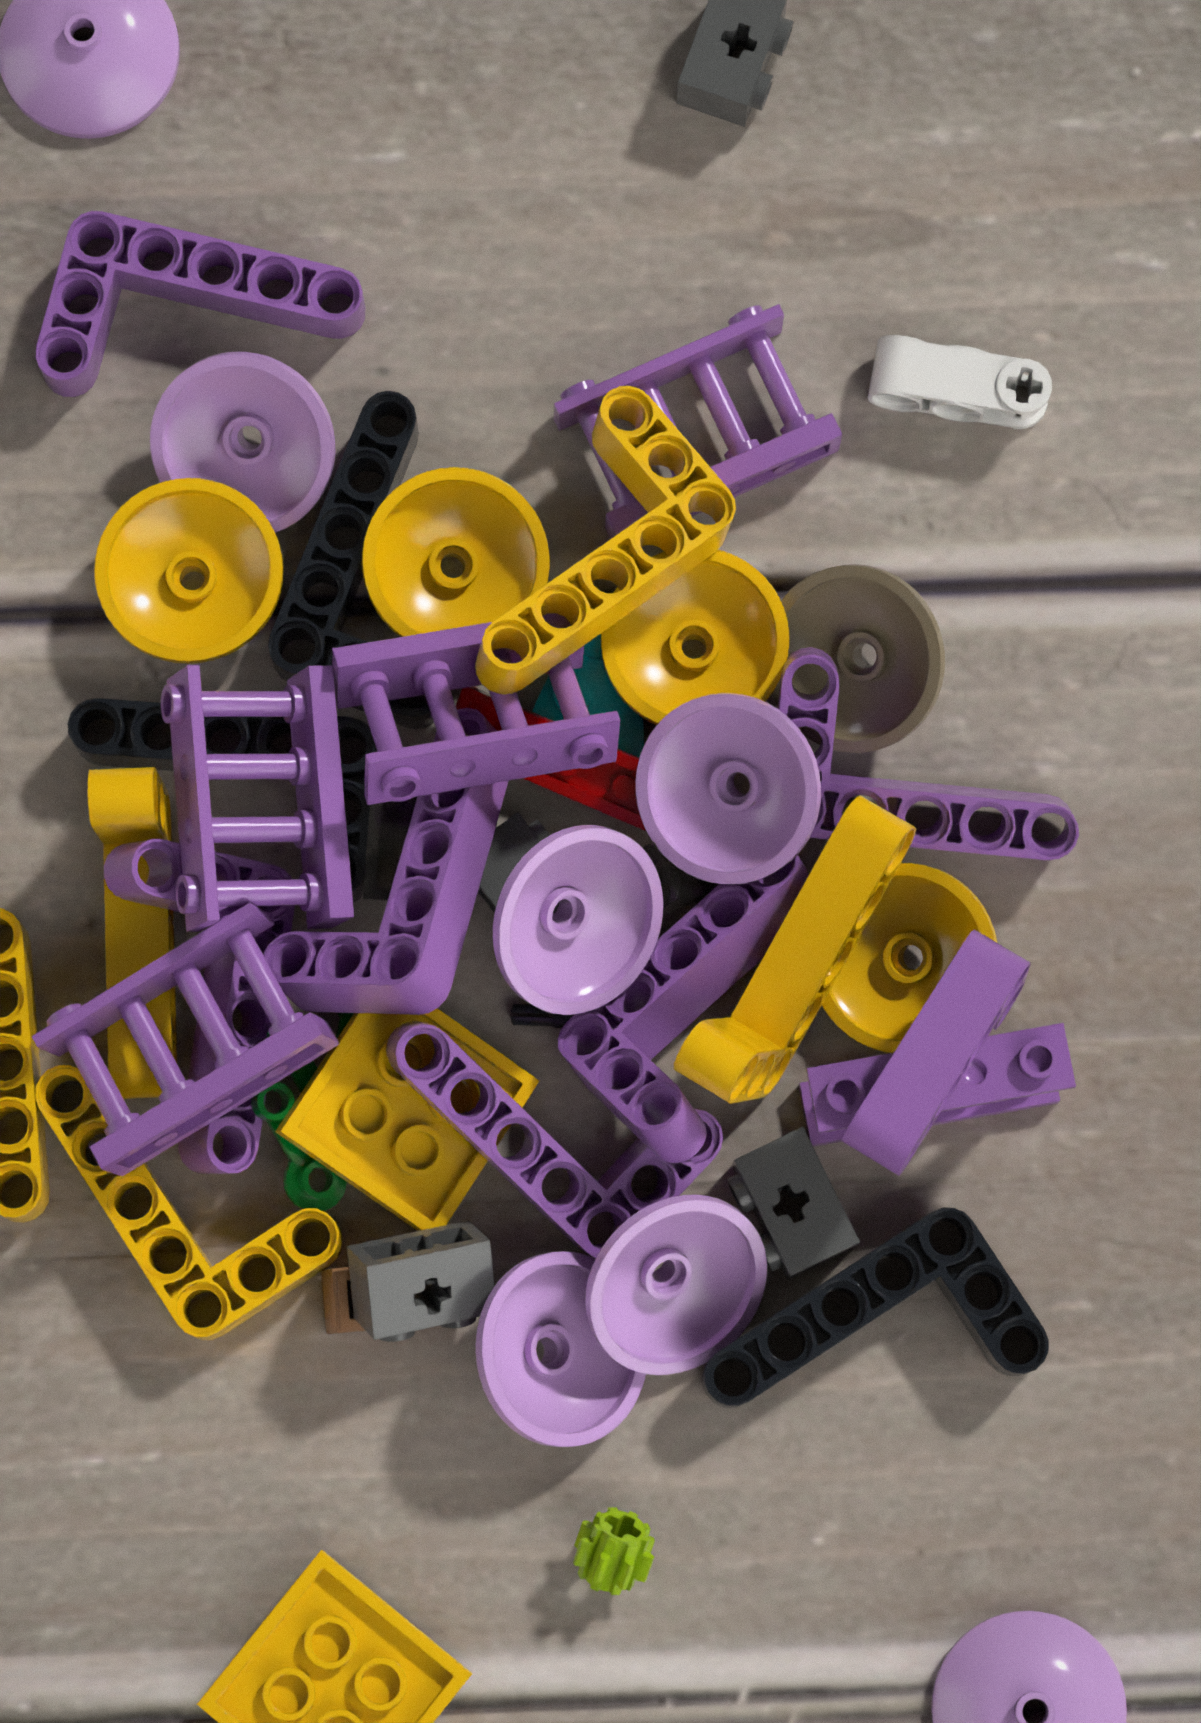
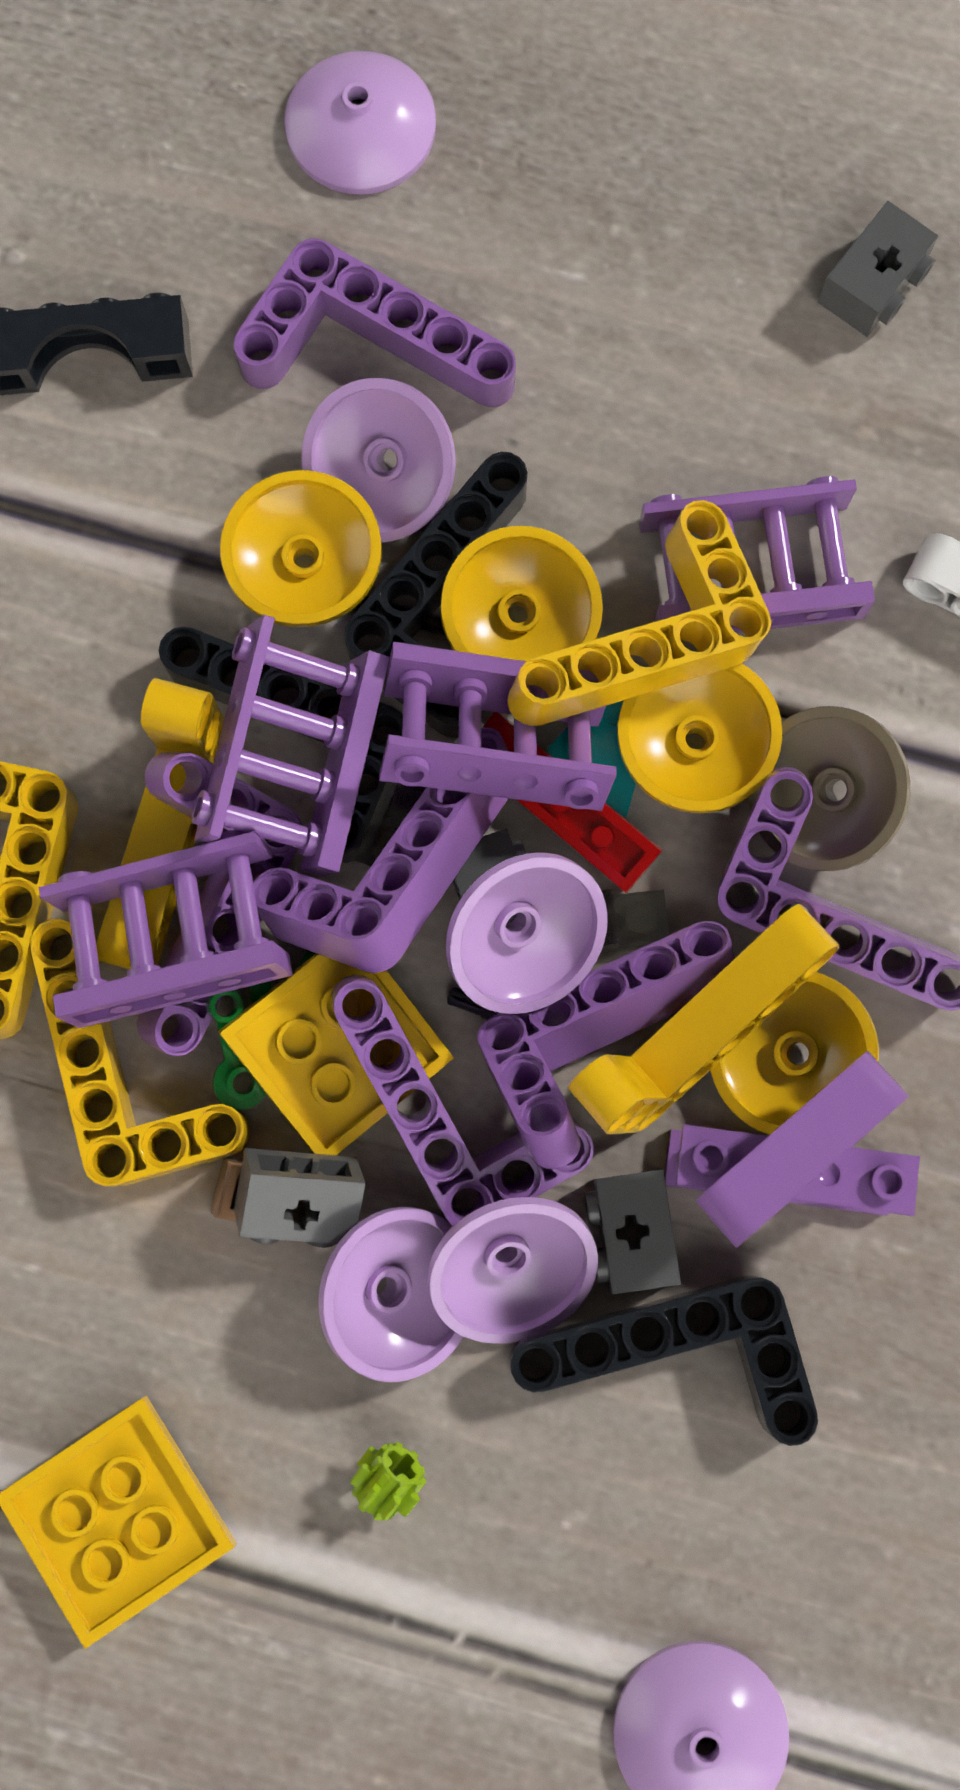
camera: 20 degrees right, 0 degrees up
lavender dish [635,693,821,885] -> none

